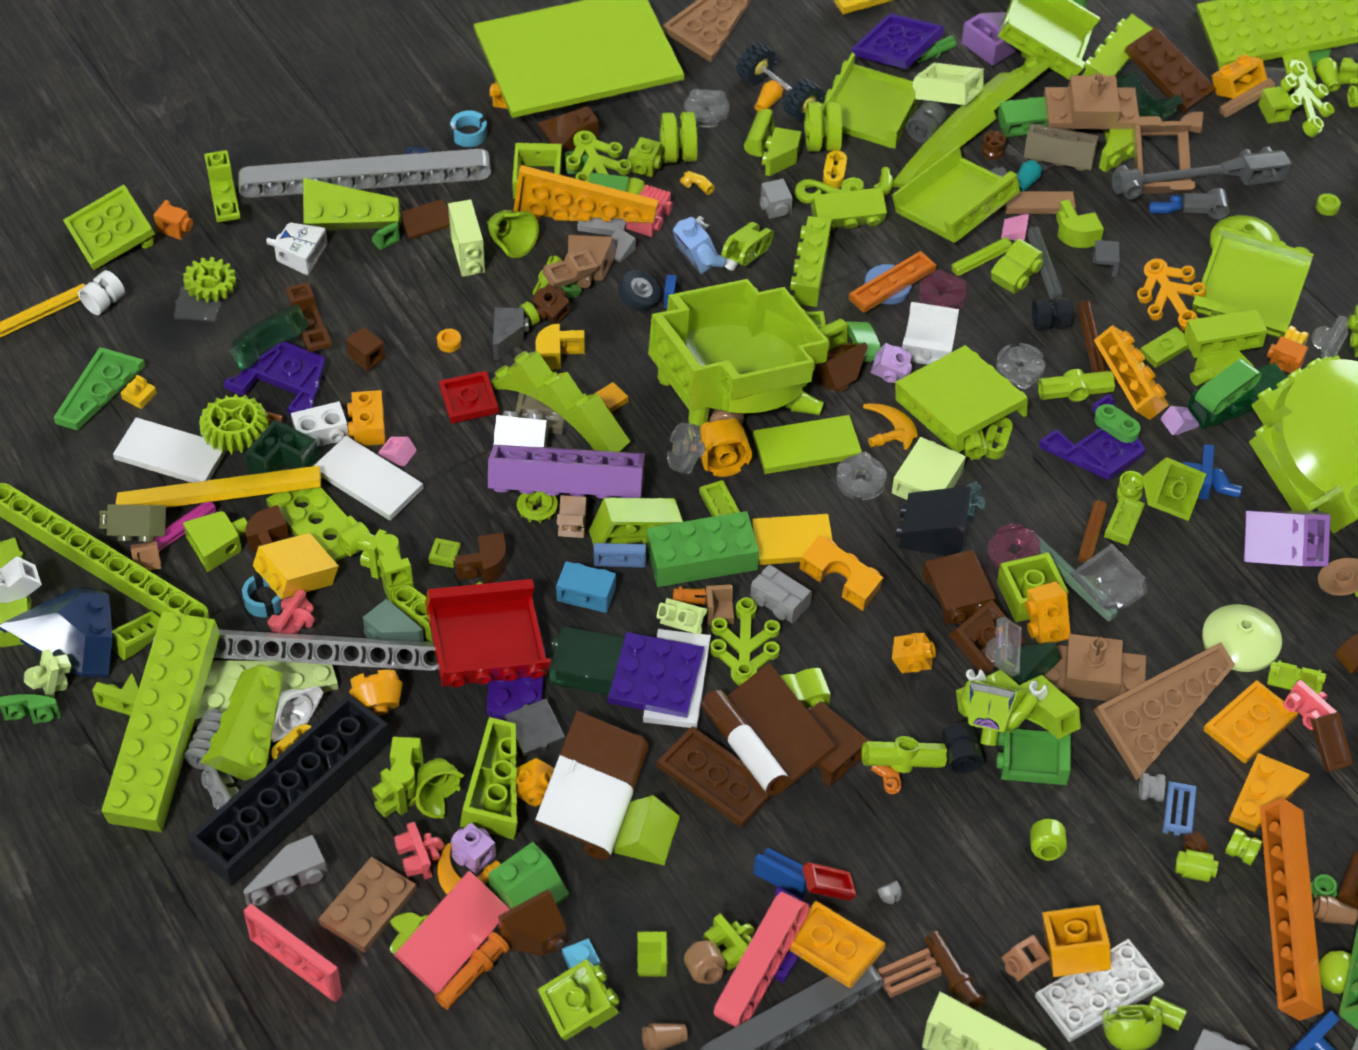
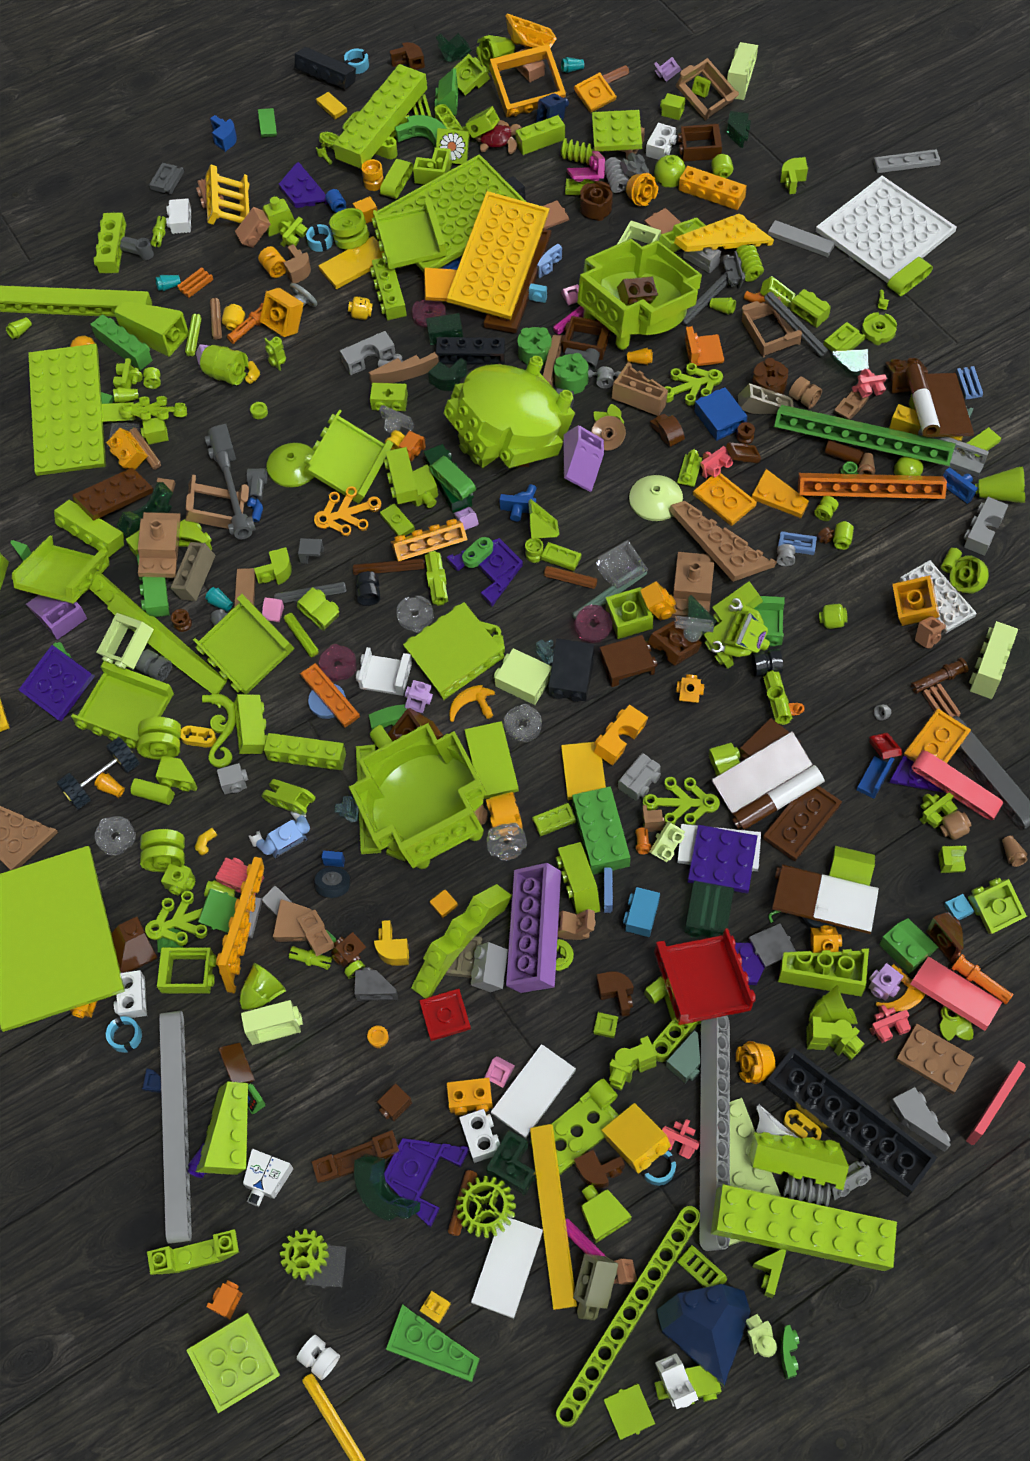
camera: 85 degrees left, 10 degrees up
none -> white brick [114,970,147,1018]

